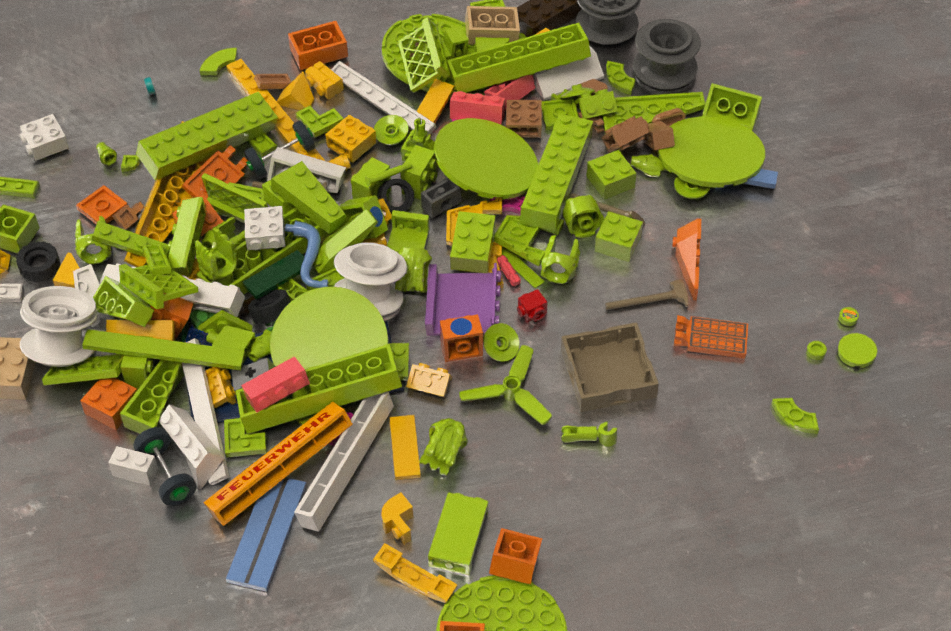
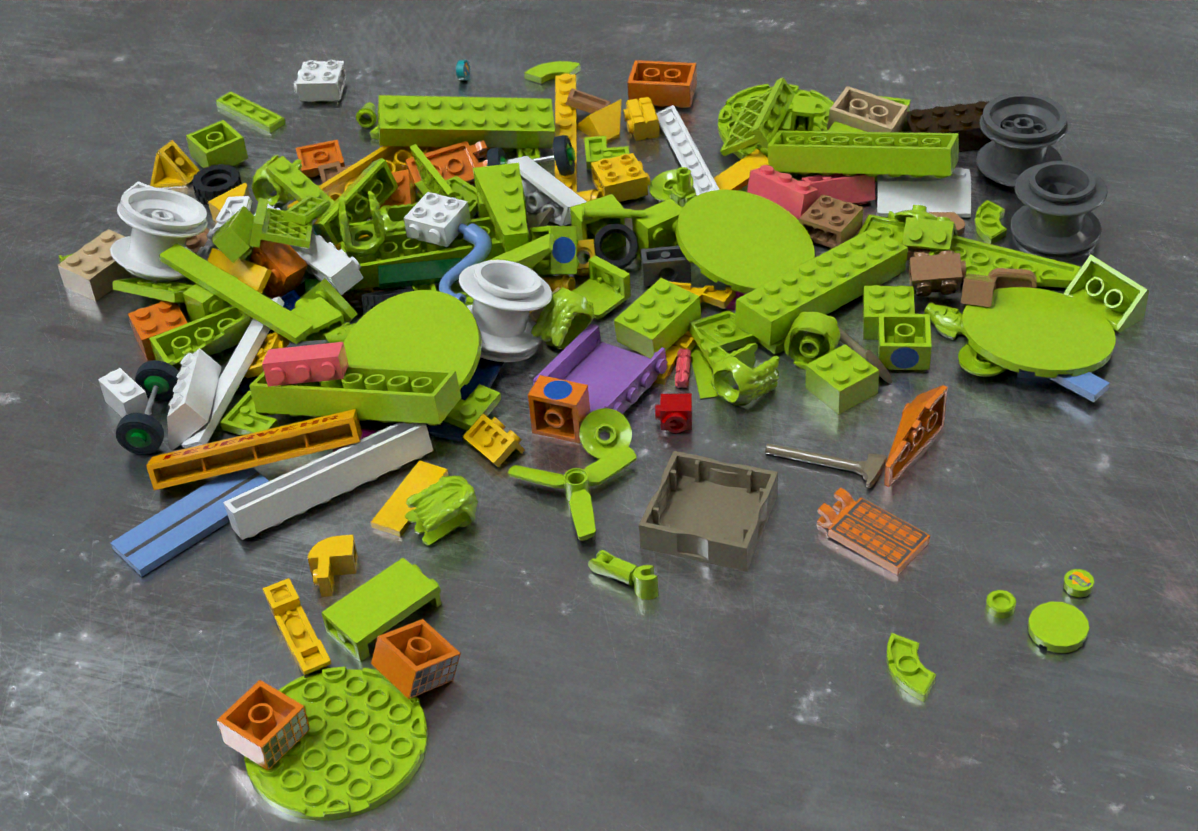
camera: 35 degrees right, 10 degrees down
none -> lime brick [878,313,932,370]

